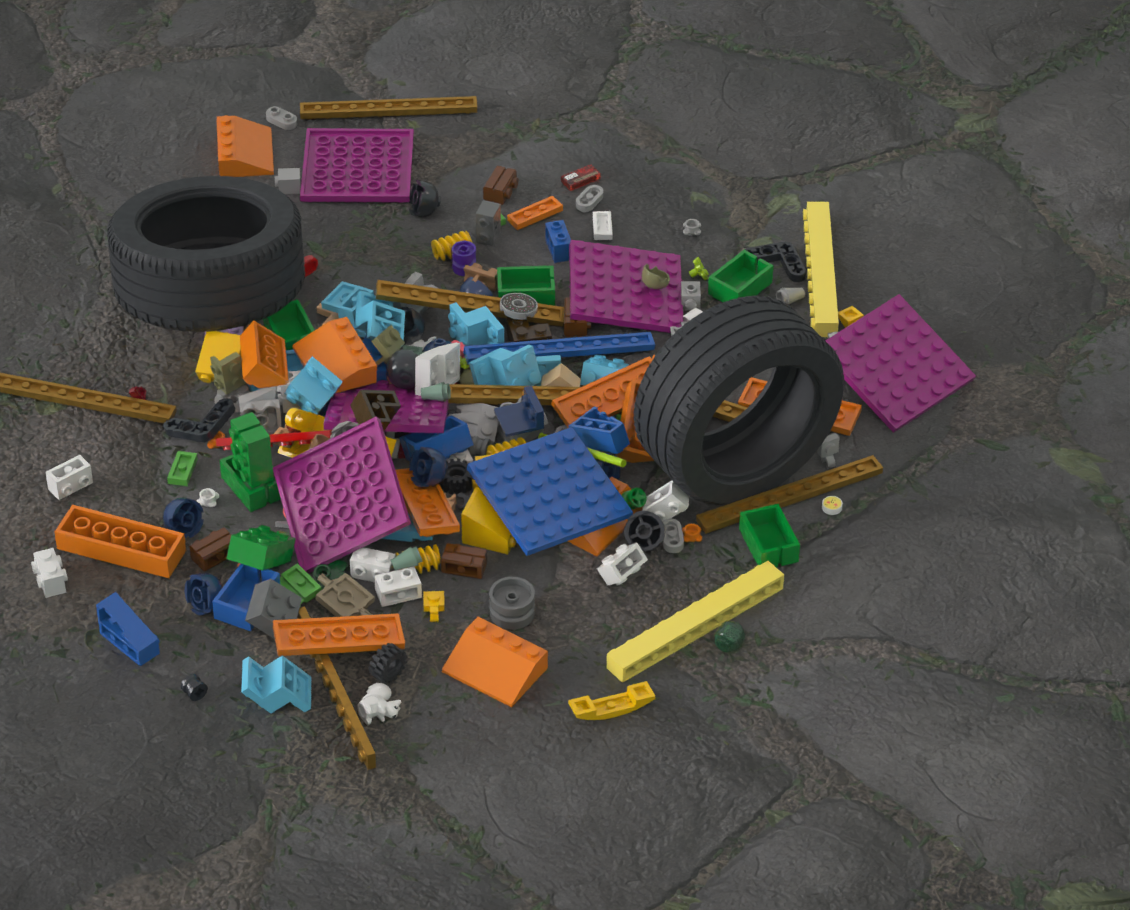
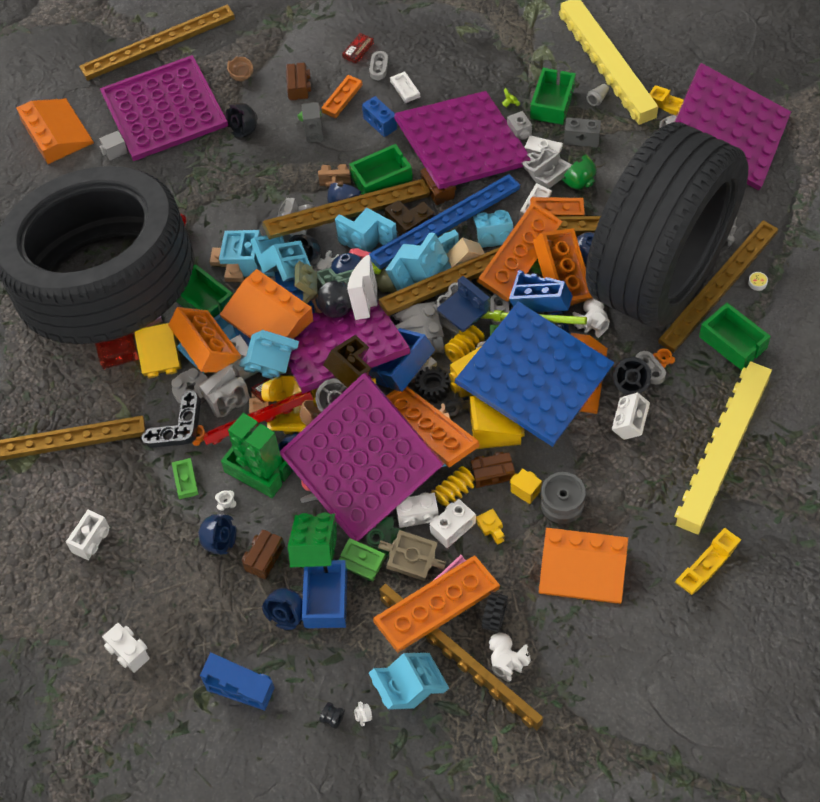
camera: 20 degrees left, 15 degrees up
orange brick [55,505,186,578] -> none
dark red tile [129,386,147,400] -> none
olive bracket [210,352,246,395] -> none
dark grey brick [245,579,302,639] -> none
light grey plate [266,106,298,130] -> none
sand green cone [390,546,423,571] -> none
dark blue cylinder [409,447,447,487] -> none
sand green cone [421,382,451,401] -> none
yellow piece [431,231,472,262] -> none
dark purple wheel [452,241,476,276] -> none
tile [500,293,538,320] -> none
green wheel [622,487,647,510] -> none
olive hair [641,264,670,289] -> none
white brick [642,480,689,521] -> none
light grey plate [683,219,701,236] -> none
clear green head [714,621,745,652] -> none
black beam [744,241,806,282] -> none
none -> clear red brick [95,333,139,369]
none -> medium nougat hair [227,56,253,82]
none -> white plate [354,701,372,727]
none -> yellow brick [510,469,542,504]
none -> white animal [572,298,610,338]

